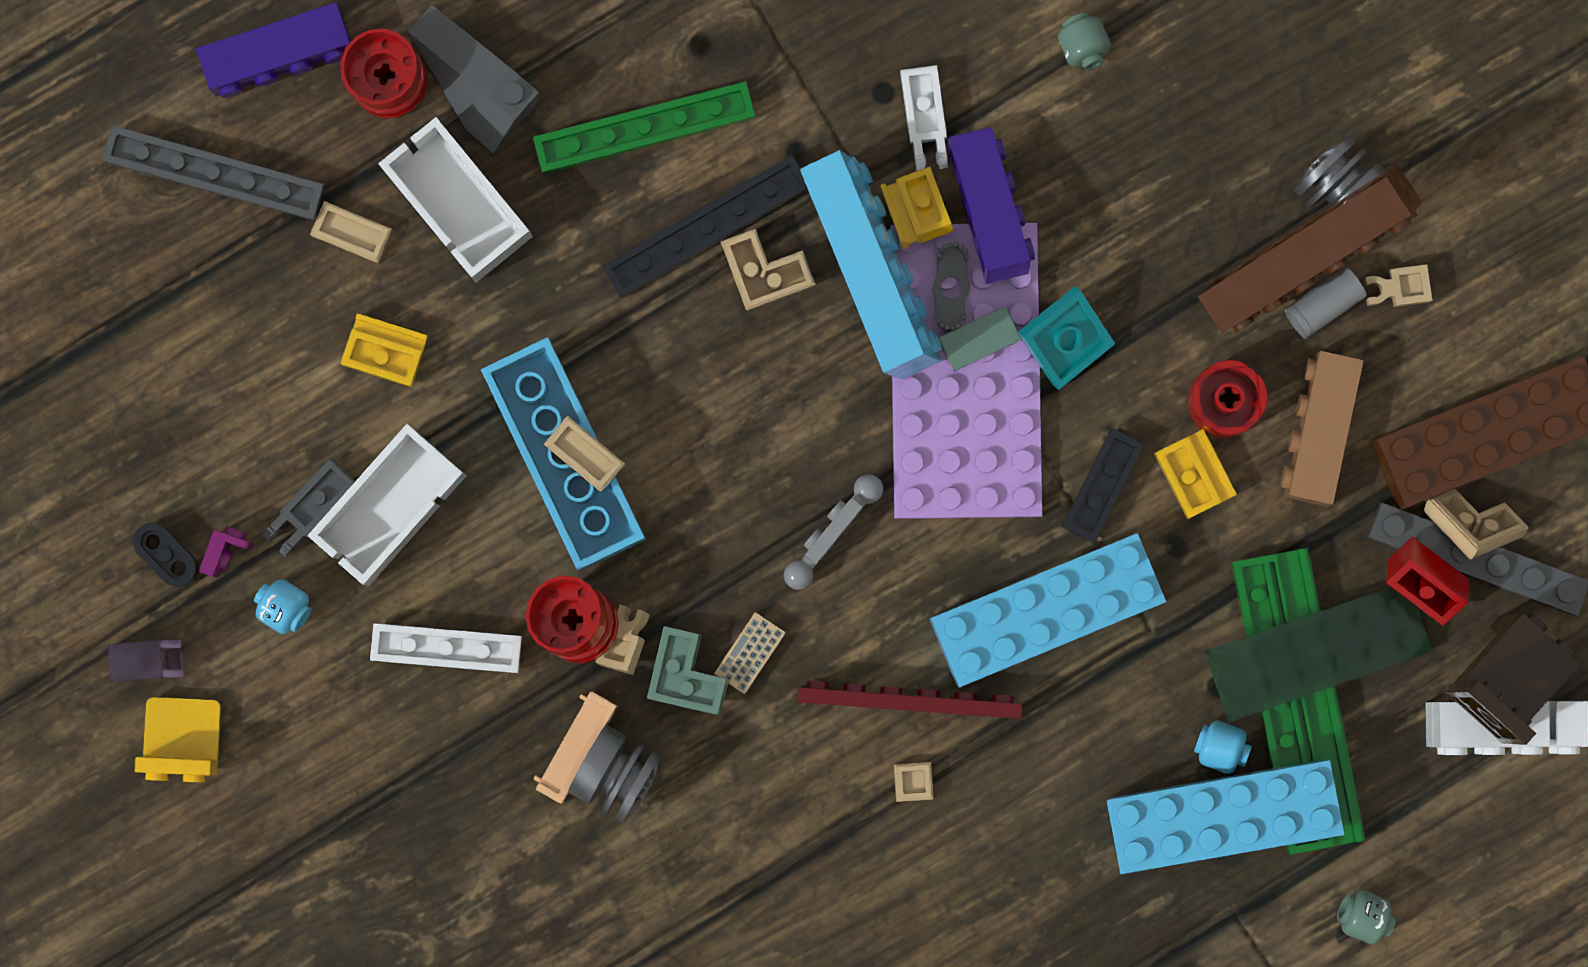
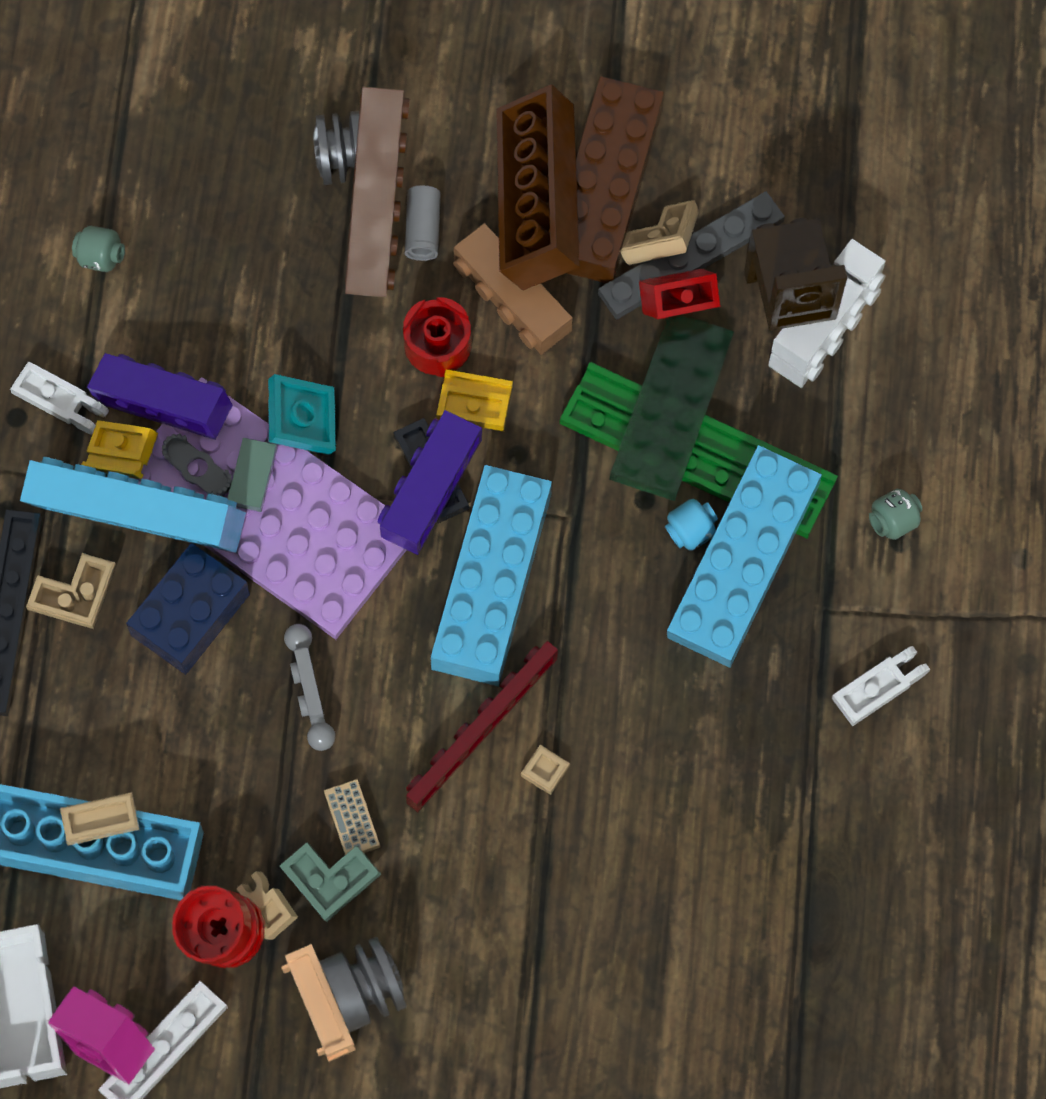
camera: 55 degrees left, 15 degrees down
tan plate [1363,264,1433,307] -> none
none -> dark pink brick [47,987,155,1085]
none -> dark blue brick [126,542,250,675]
none -> dark purple brick [377,410,482,555]
none -> reddish brown brick [497,84,579,290]

